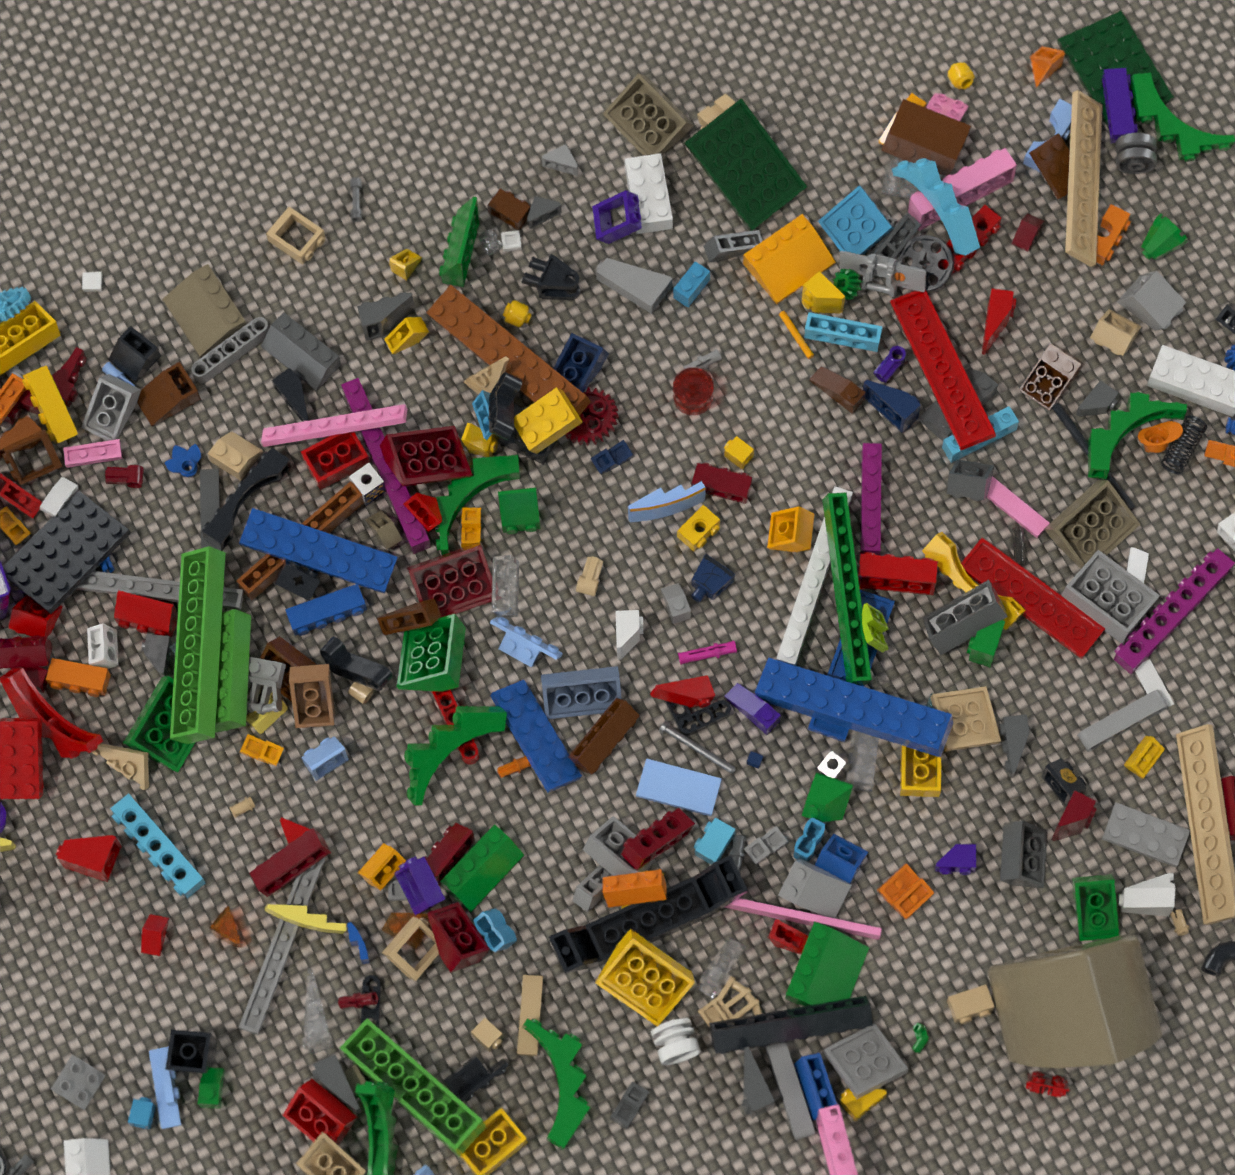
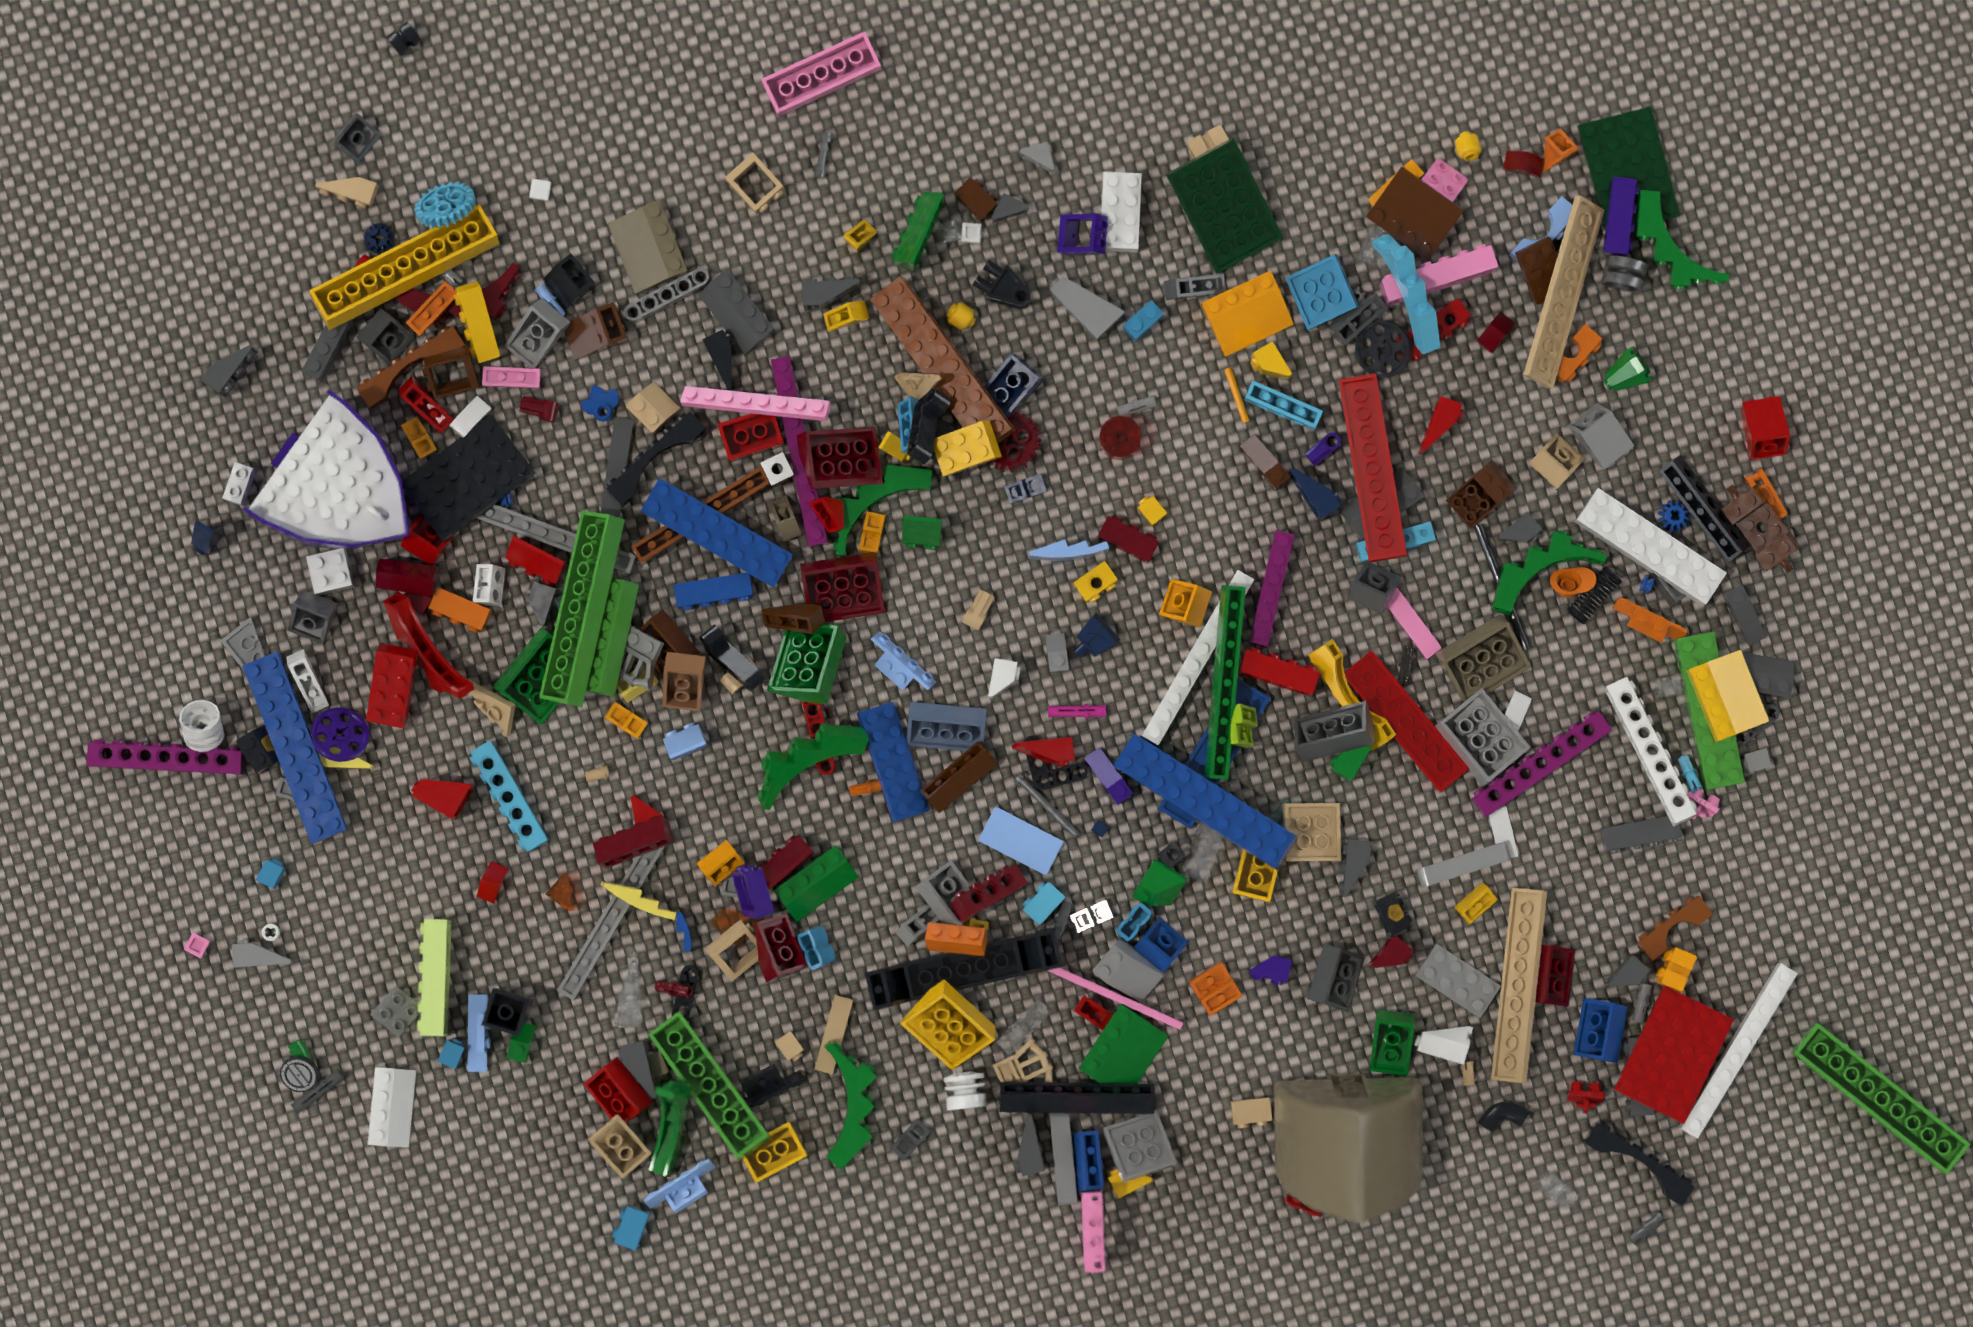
camera: 10 degrees right, 15 degrees up
black brick [275,560,320,601] -> none
clear brick [492,555,519,618] -> none
dark tan slope [603,73,694,156] -> none
green gear [832,269,863,300] -> none
light grey piece [839,251,926,297] -> none
green arm [911,1023,929,1054] -> none
none -> yellowish green brick [417,919,451,1036]
none -> bright pink brick [761,31,881,117]
none -> dark red slope [1503,151,1544,178]

